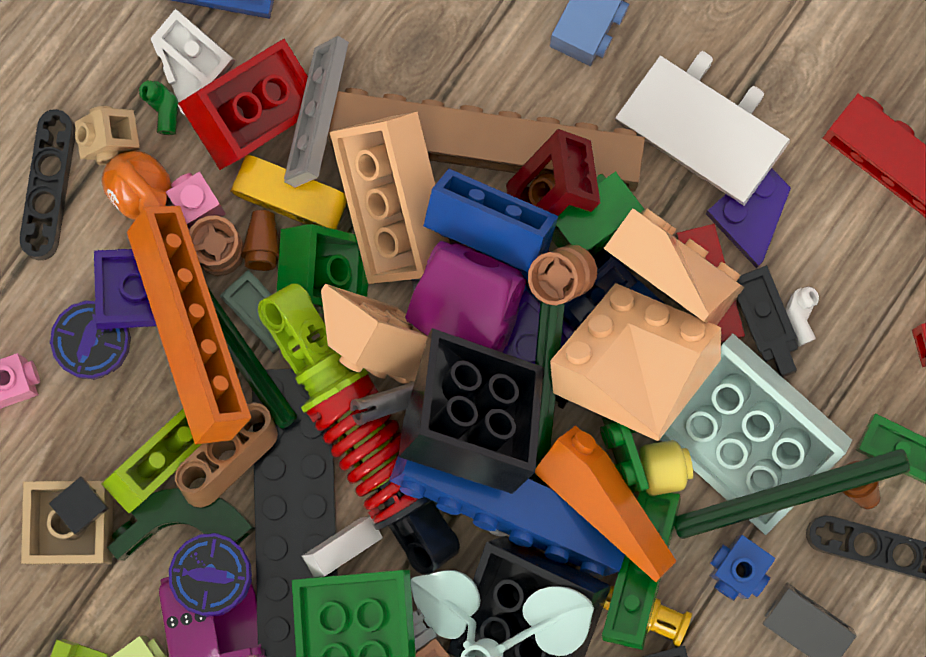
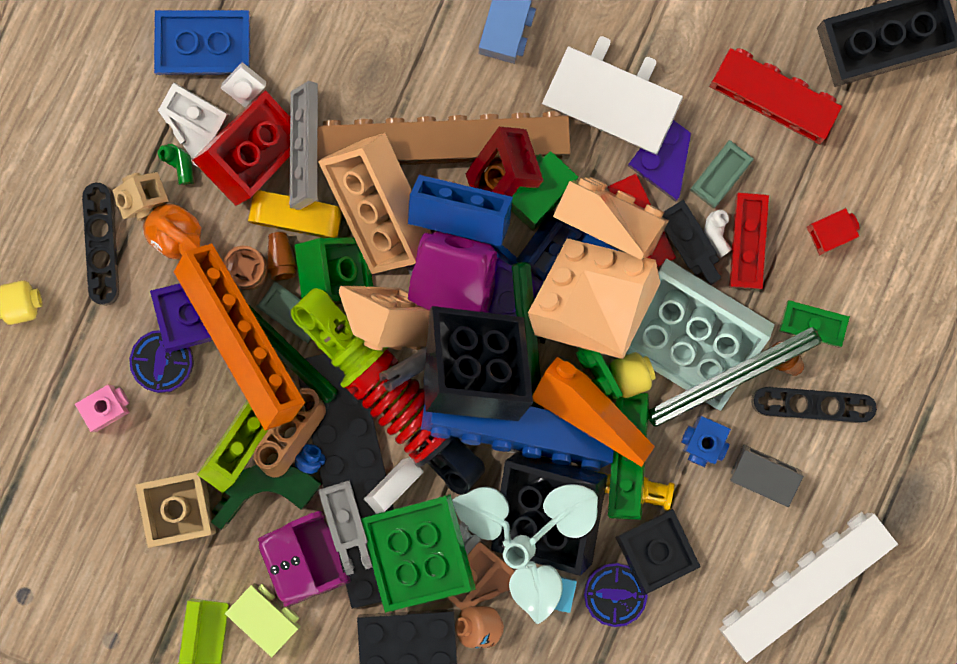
camera: 15 degrees left, 5 degrees up
black tile [49,476,109,535] -> none
bright pink brick [166,171,226,230] -> none
tile [169,533,252,617] -> none
nougat wheel [528,244,597,305] -> none
none -> white plate [221,62,266,107]
none -> blue plate [294,444,325,474]
none -> light grey hinge [318,480,373,575]
none -> sand green tile [690,140,754,209]
none -> red plate [729,192,769,290]

